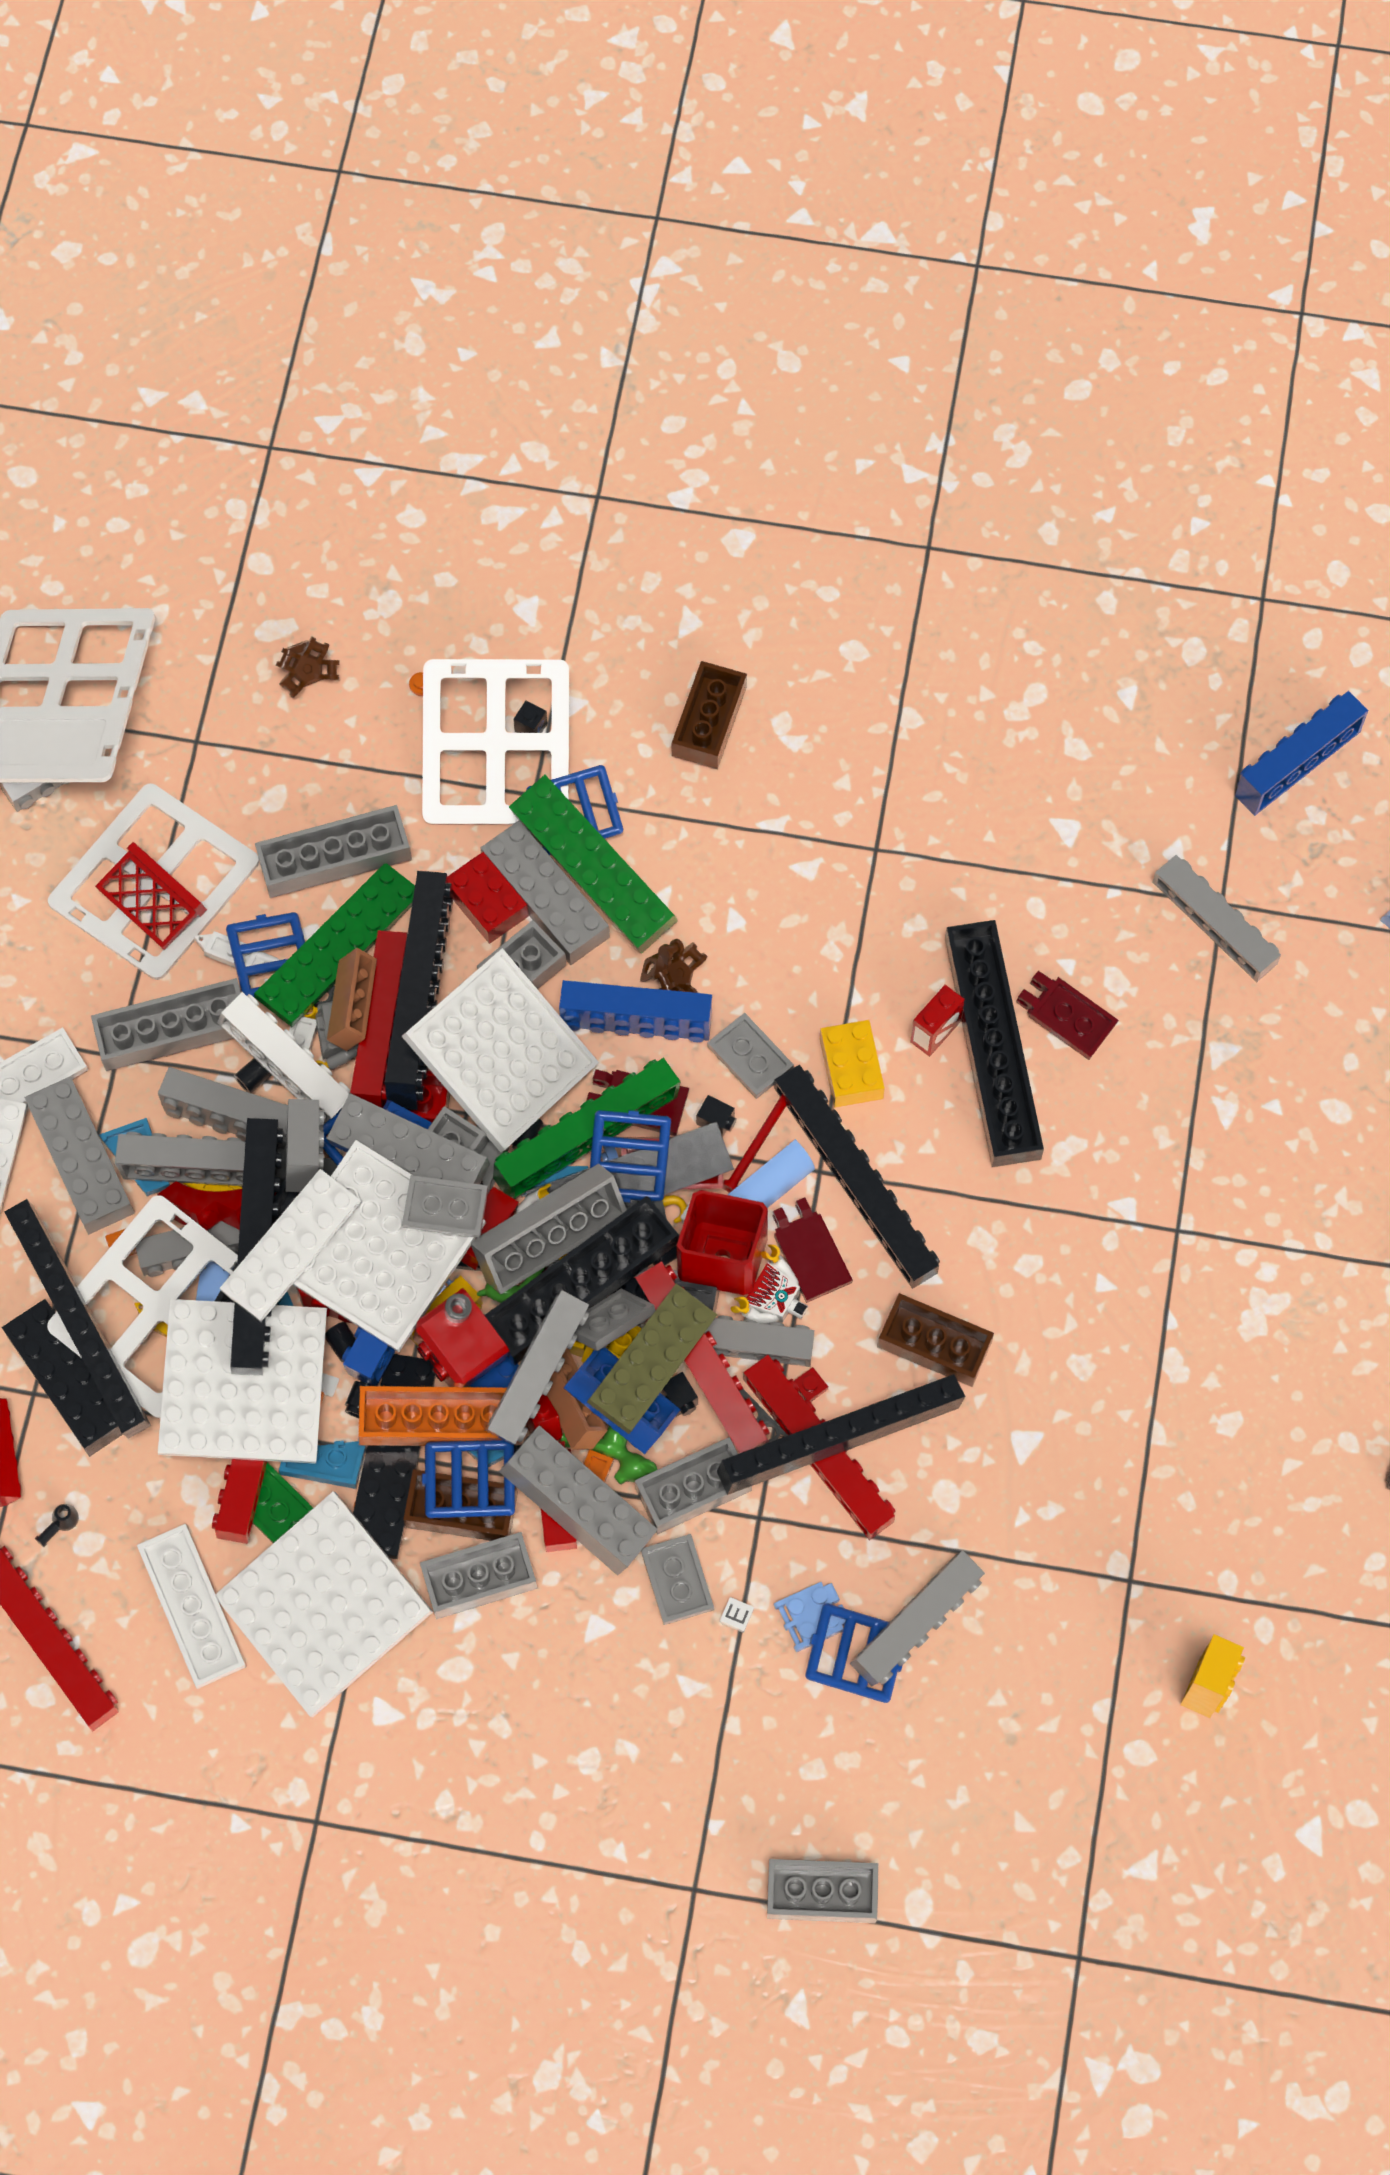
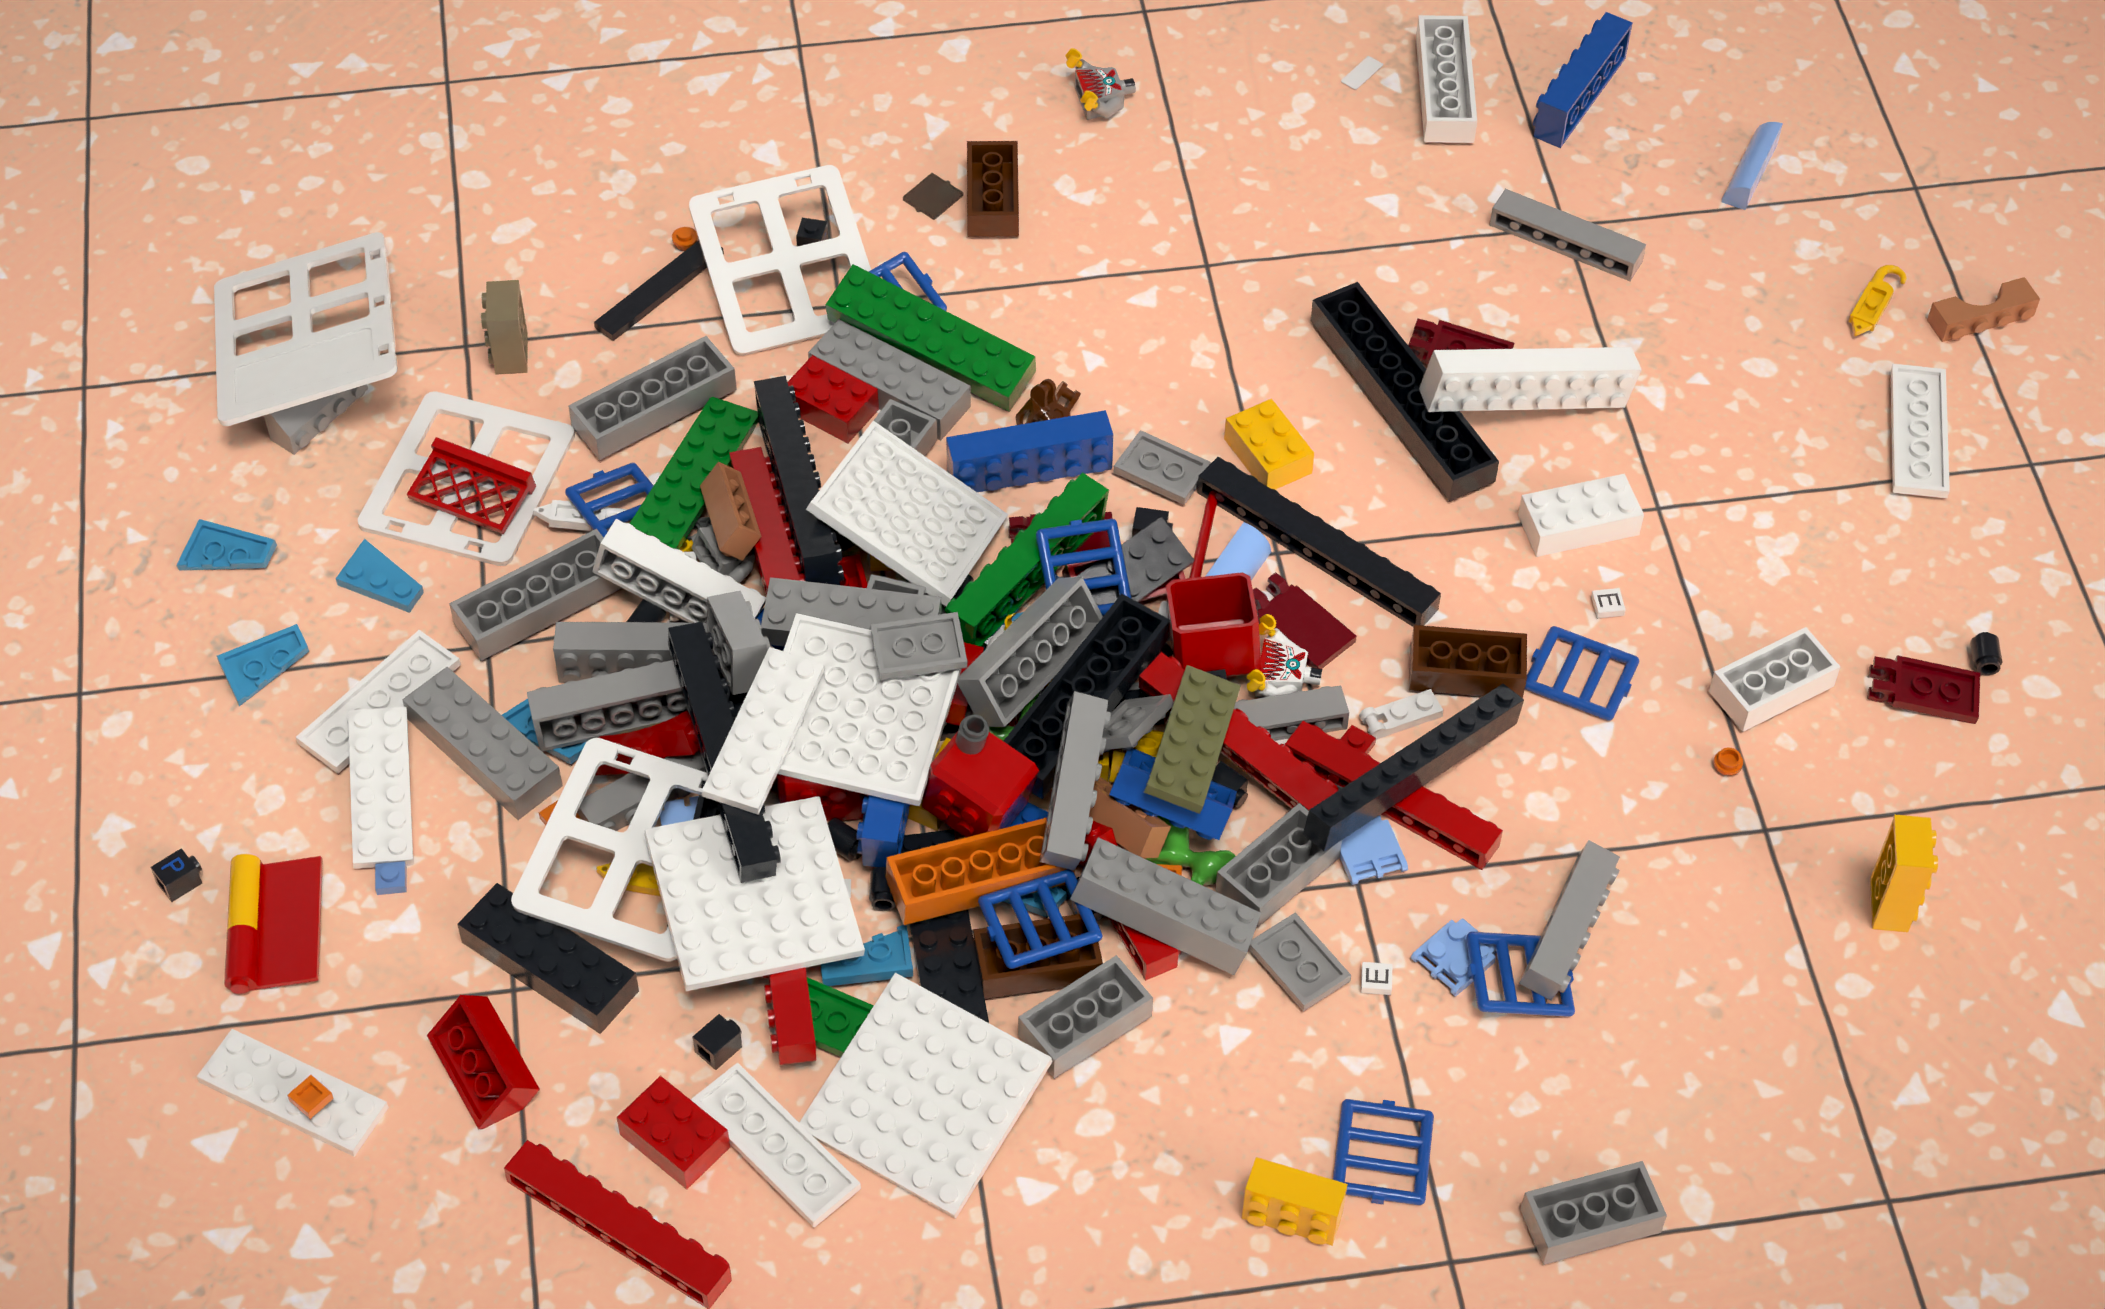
camera: 20 degrees left, 15 degrees down
black brick [4,1199,151,1439] -> none
black bar [35,1504,79,1547] -> none
reddish brown piece [276,636,340,698] -> none
red brick [910,985,965,1057] -> none
none -> dark azure wing [336,539,424,613]
none -> dark tan brick [481,280,528,375]
none -> black tile [594,240,724,341]
none -> red brick [617,1075,730,1190]
none -> black brick [693,1014,742,1070]
none -> clear smoke piece [903,173,963,220]
none -> torso [1065,48,1136,120]
none -> yellow brick [1242,1157,1348,1246]
none -> blue bar [1333,1099,1434,1205]
none -> light blue plate [1340,815,1408,885]
none -> white sticker [1341,56,1383,90]
none -> white plate [1359,689,1444,739]
none -> white brick [1416,15,1477,143]
none -> white brick [1419,347,1642,412]
none -> white brick [1518,473,1644,557]
none -> blue bar [1525,626,1639,721]
none -> white tile [1591,588,1626,619]
none -> white brick [1709,627,1840,732]
none -> orange plate [1714,747,1743,775]
none -> dark red tile [1867,655,1981,724]

